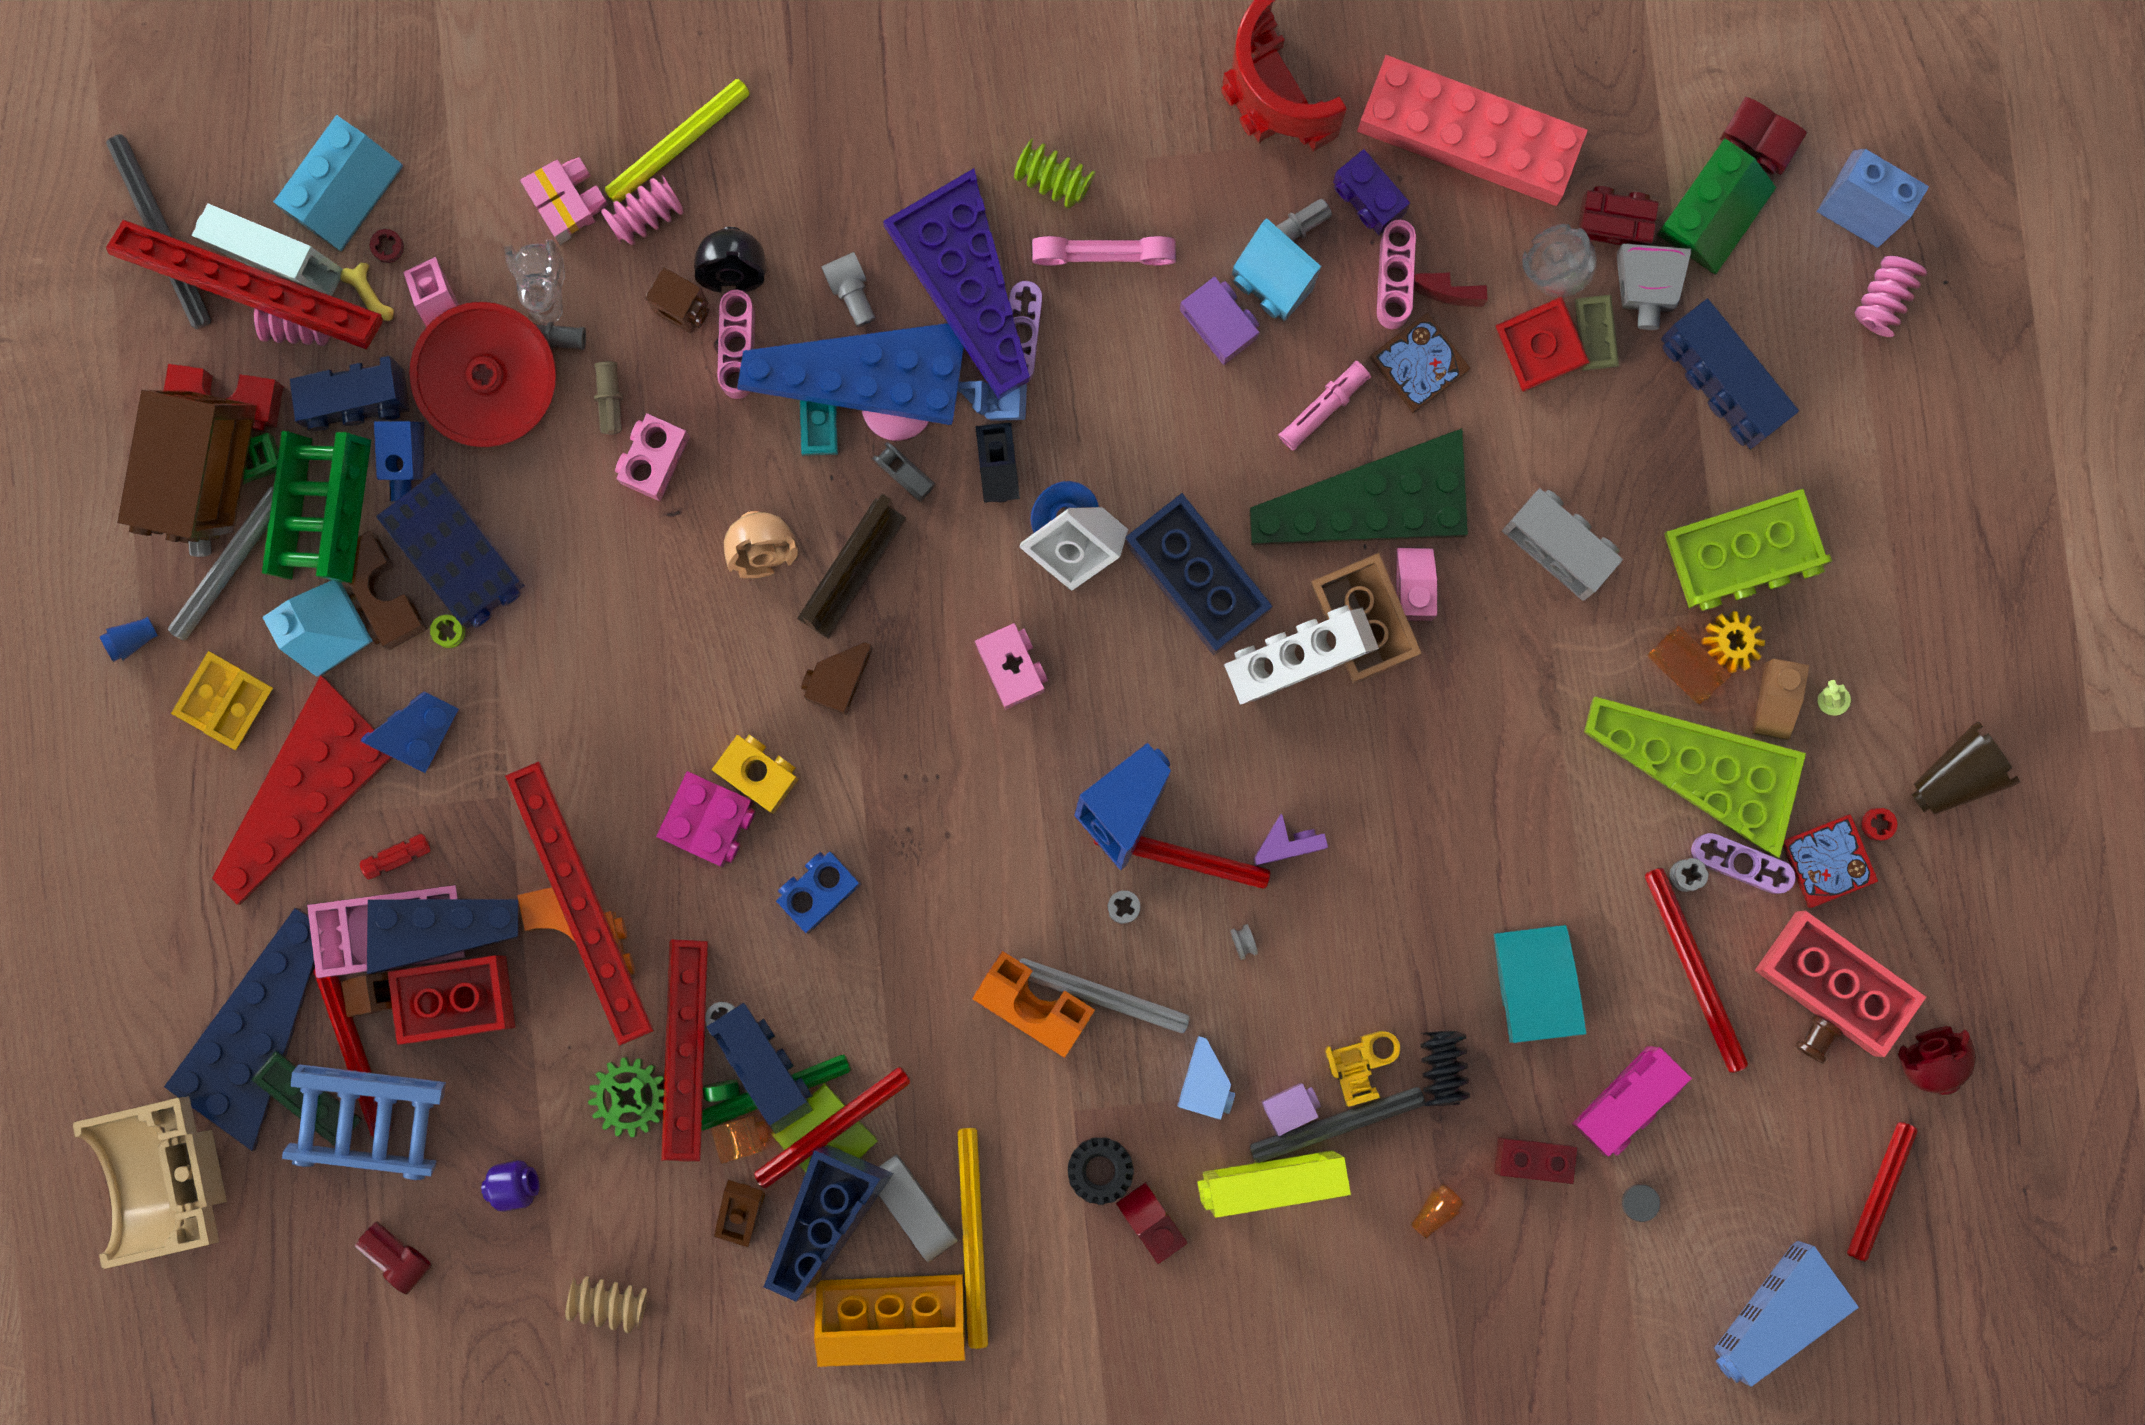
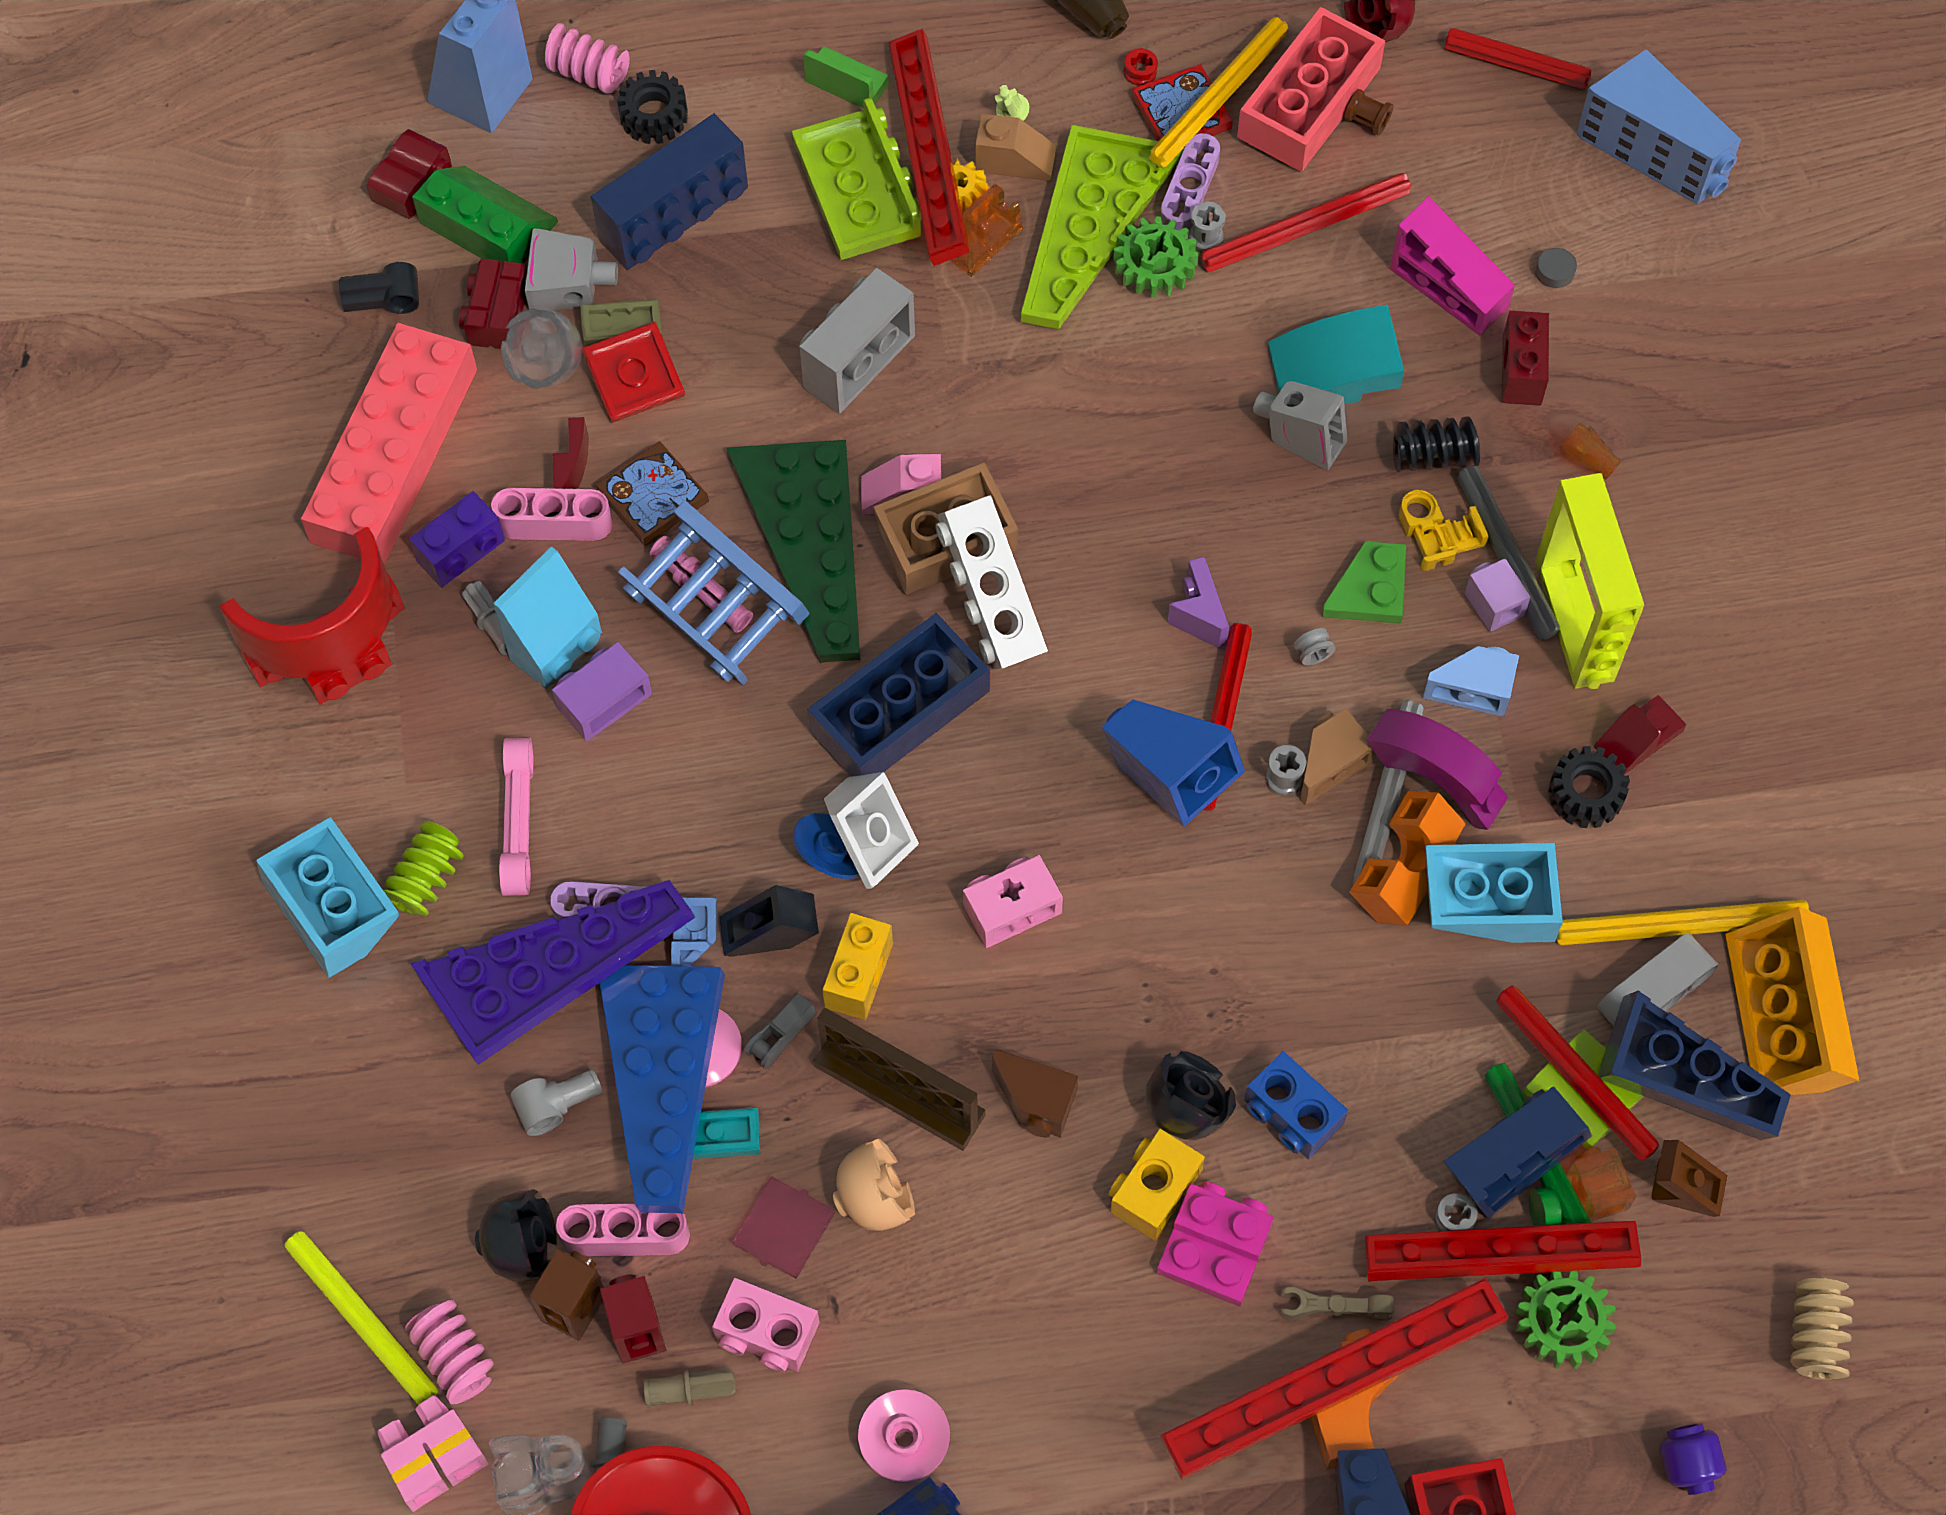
camera: 90 degrees left, 20 degrees down
none -> medium azure slope [256,817,399,978]
none -> black piece [339,262,419,314]
none -> dark red brick [600,1274,667,1364]
none -> black tyre [617,70,688,144]
none -> medium blue fence [618,500,810,686]
none -> clear pink piece [732,1177,835,1279]
none -> bright green panel [803,46,889,108]
none -> yellow brick [823,913,893,1021]
none -> bright pink dish [858,1389,950,1482]
none -> red tile [888,28,970,266]
none -> bright green gear [1113,216,1199,297]
none -> black cylinder [1146,1051,1236,1140]
none -> yellow axle [1149,17,1288,168]
none -> light grey torso [1253,381,1348,471]
none -> dark tan piece [1280,1287,1394,1320]
none -> medium nougat slope [1300,708,1375,806]
none -> bright green wing [1322,541,1406,624]
none -> magenta arch [1366,709,1508,830]
none -> medium azure slope [1425,843,1563,943]

